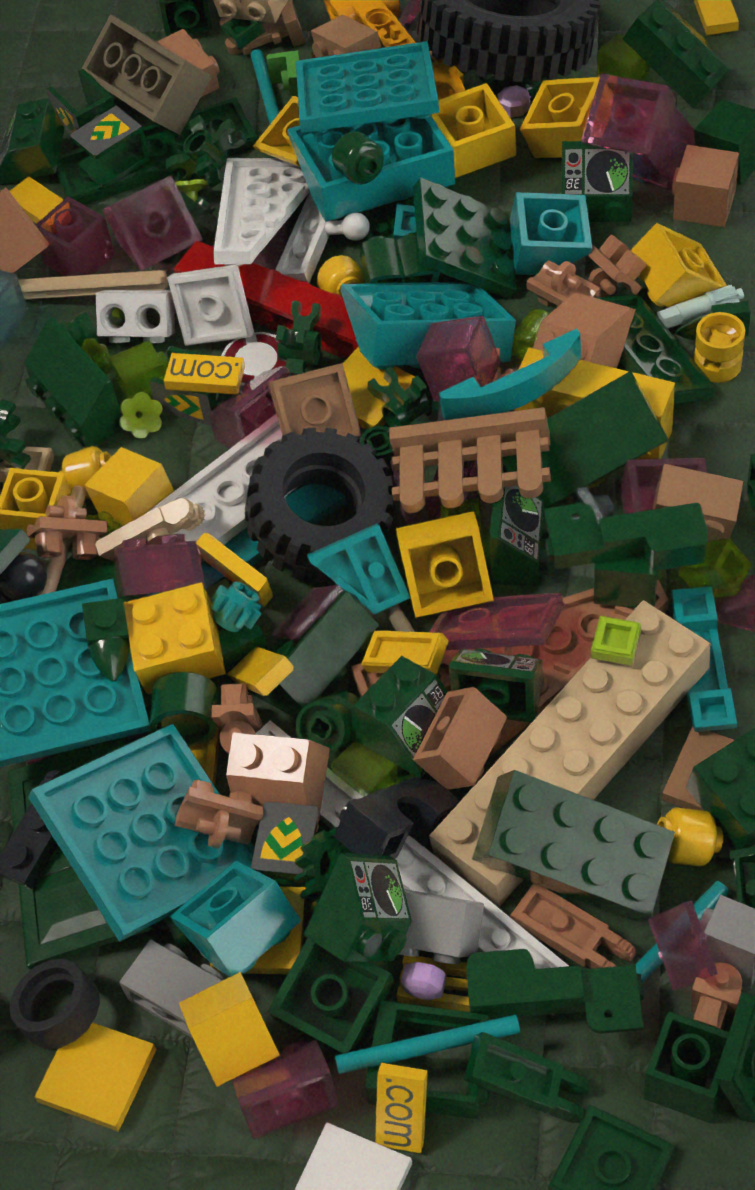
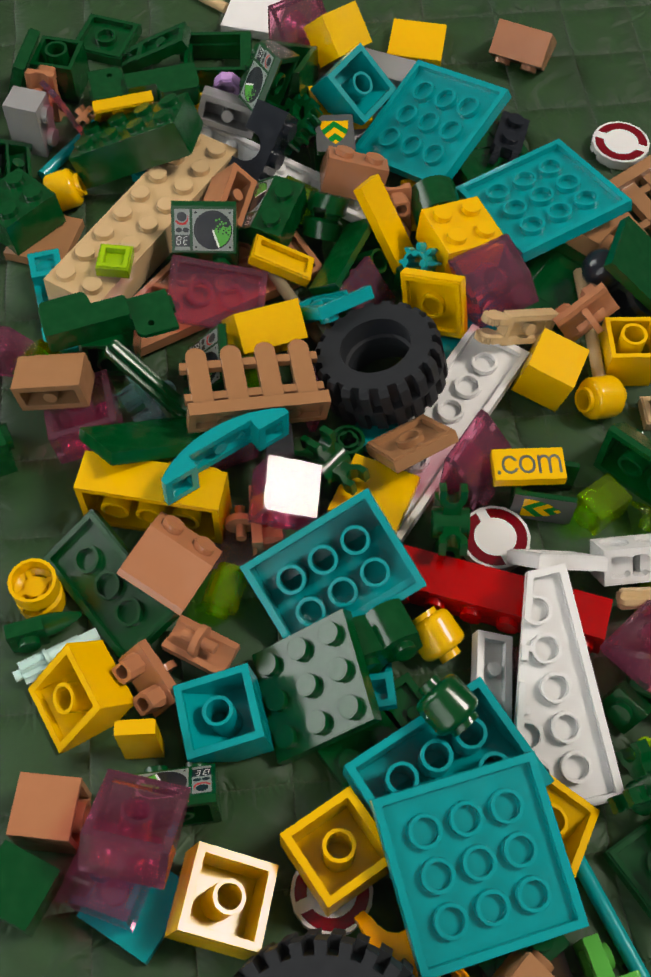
camera: 160 degrees right, 5 degrees up
black tyre [10,958,100,1049] -> none
dark green plate [82,598,129,682] -> none
lime plant [119,392,163,439] -> none
nougat hips [175,780,263,849] -> none
teal bar [335,1014,520,1074] -> none
yellow tile [375,1063,427,1153] -> none
none -> nougat axle [75,104,94,124]
none -> yellow tile [92,90,154,123]
none -> dark green axle [103,339,187,419]
none -> yellow tile [114,718,165,759]

